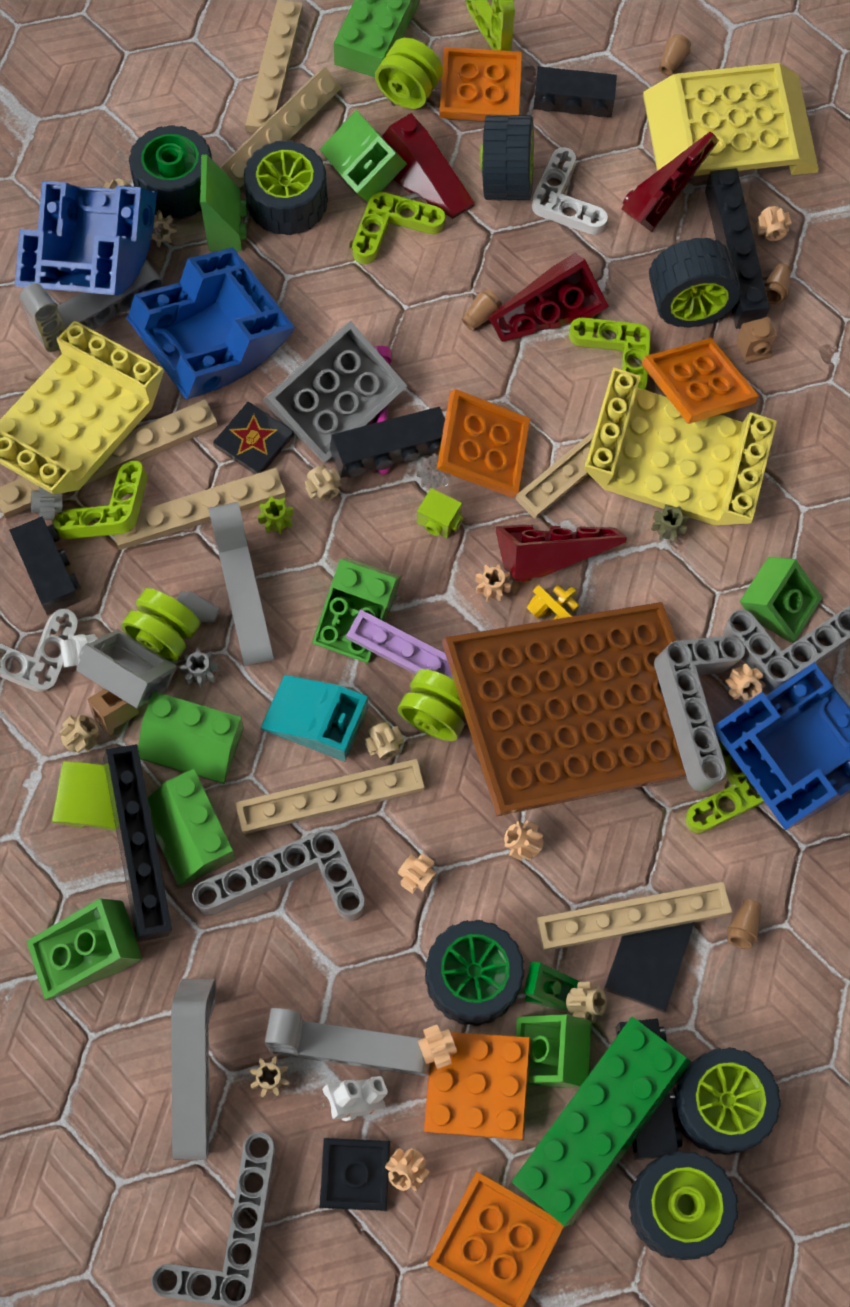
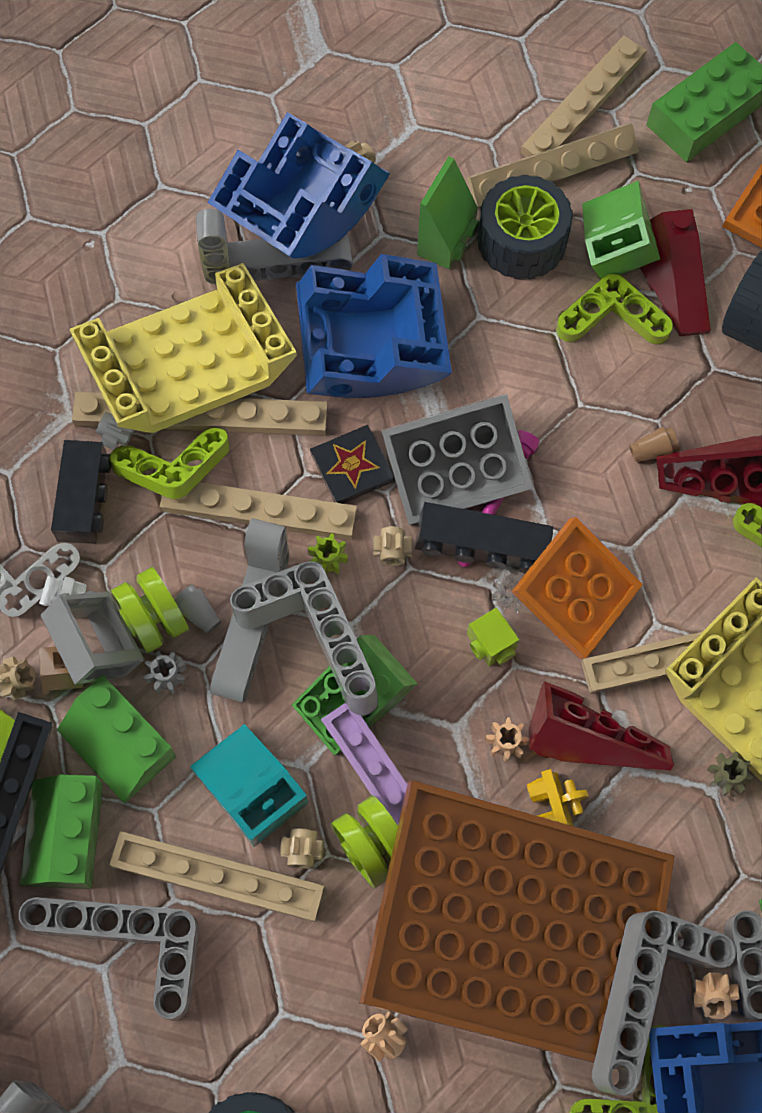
camera: 30 degrees right, 0 degrees up
black wheel [129,125,212,219] -> none
tan gear [151,210,177,247] -> none
lime wheel [375,37,443,109] -> none
light nougat gear [398,853,437,894] -> none
none -> light grey beam [230,561,378,715]

